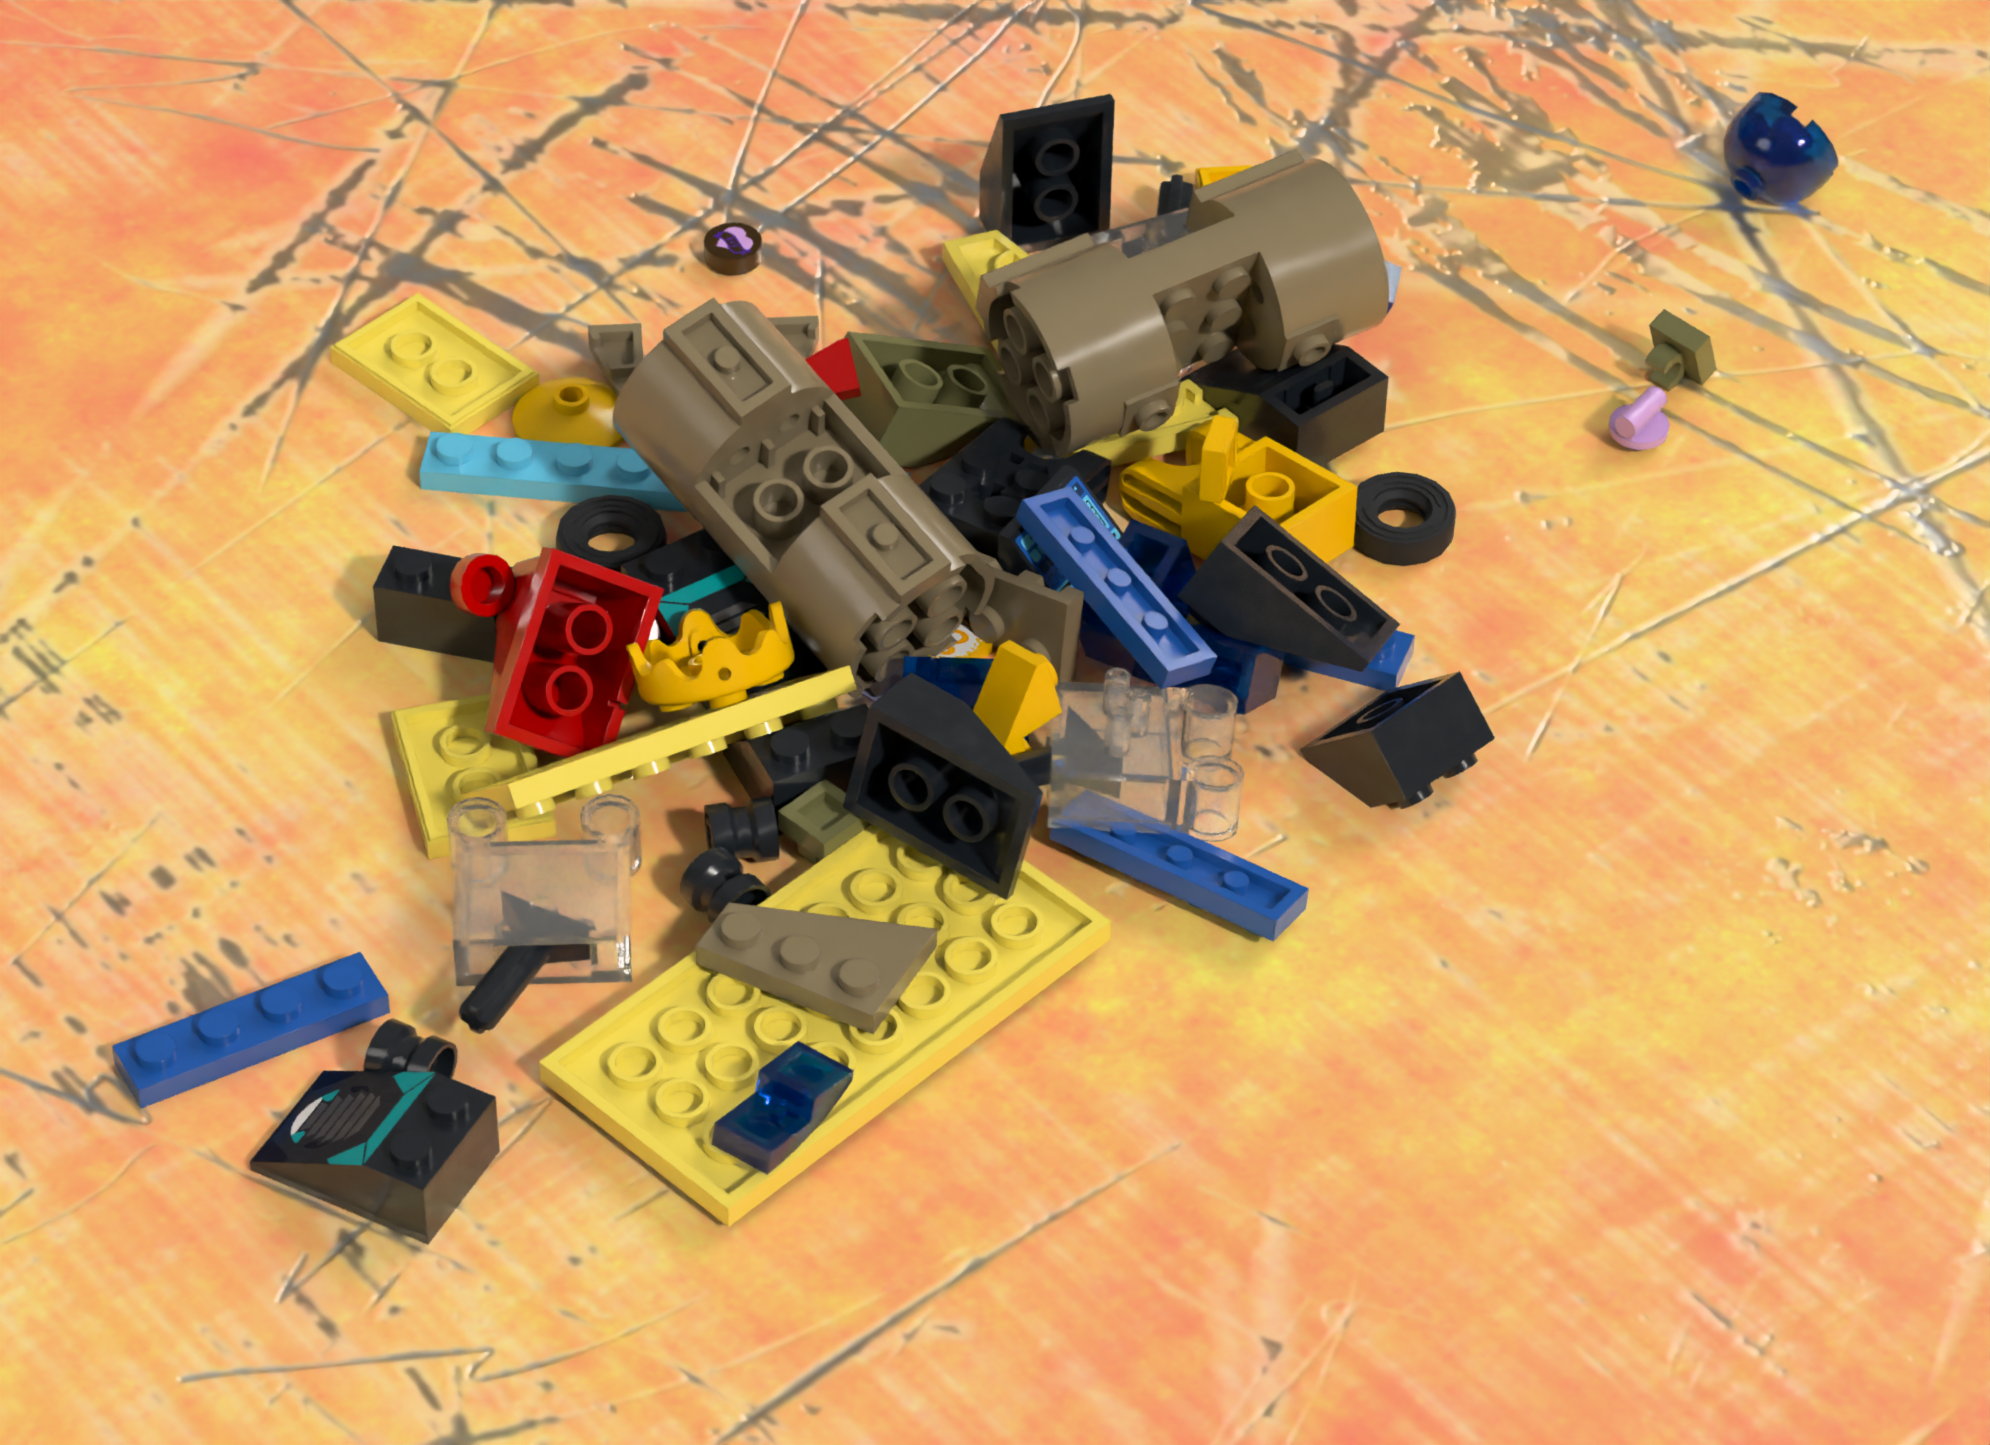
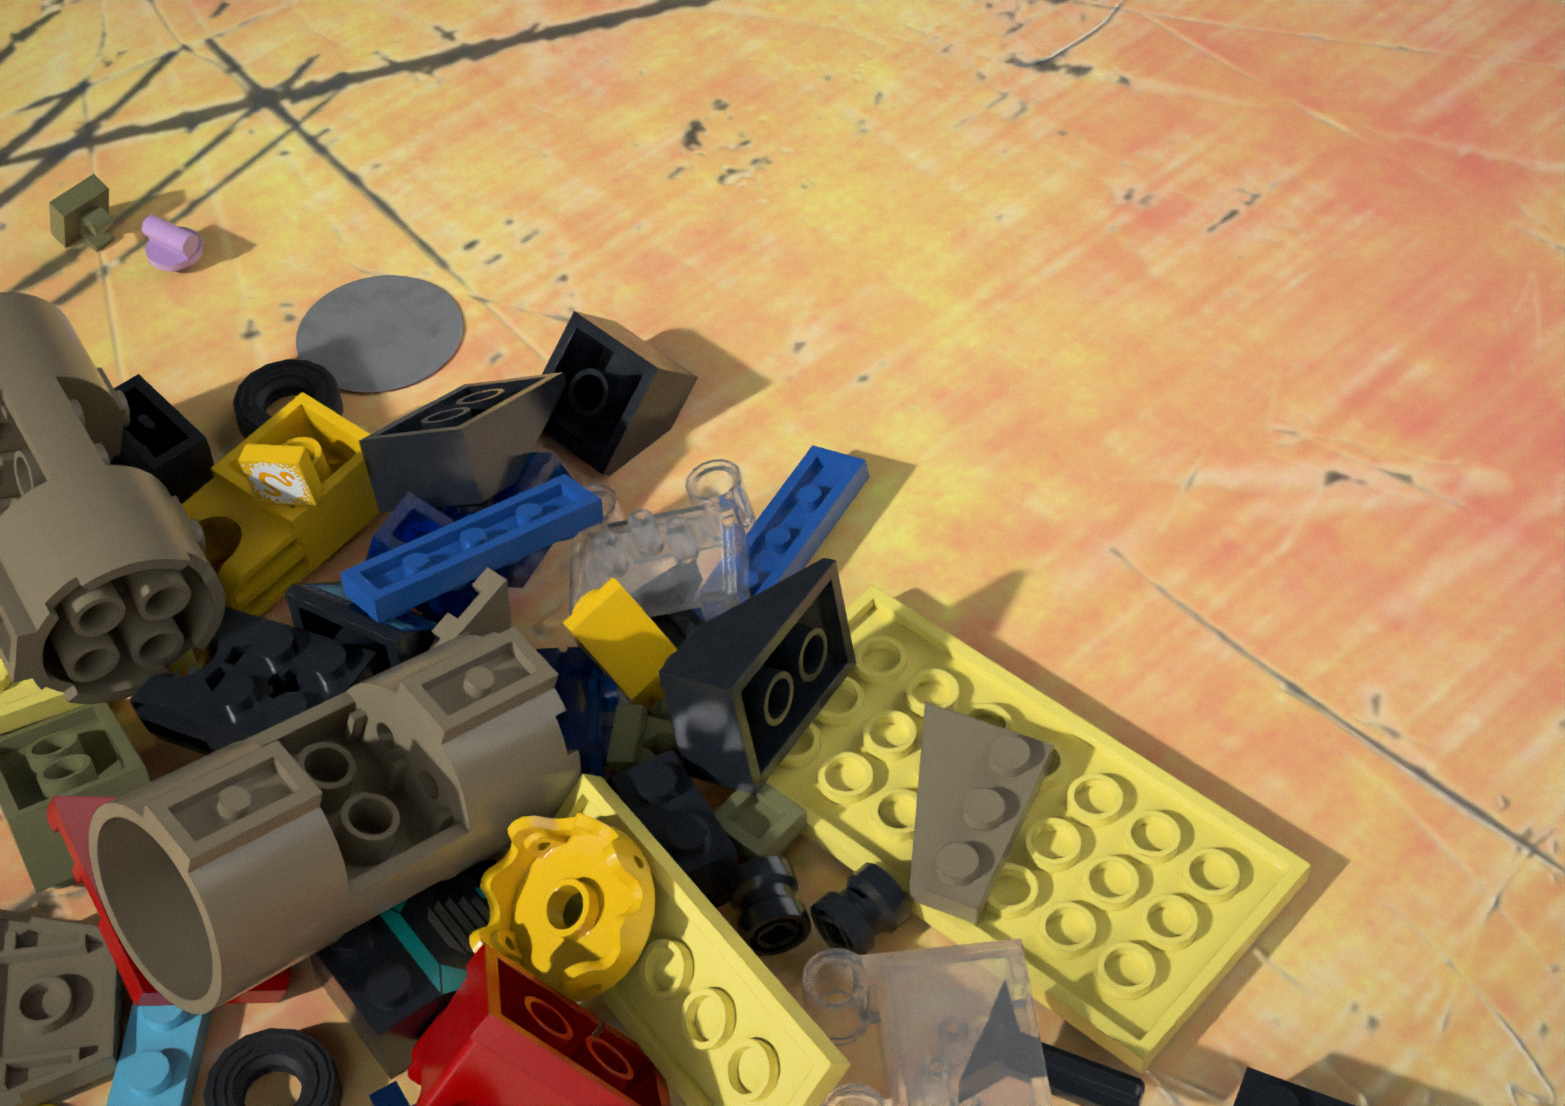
camera: 90 degrees left, 5 degrees up
clear blue slope [711,1041,854,1175] -> none
none -> flat silver sticker [296,275,463,393]

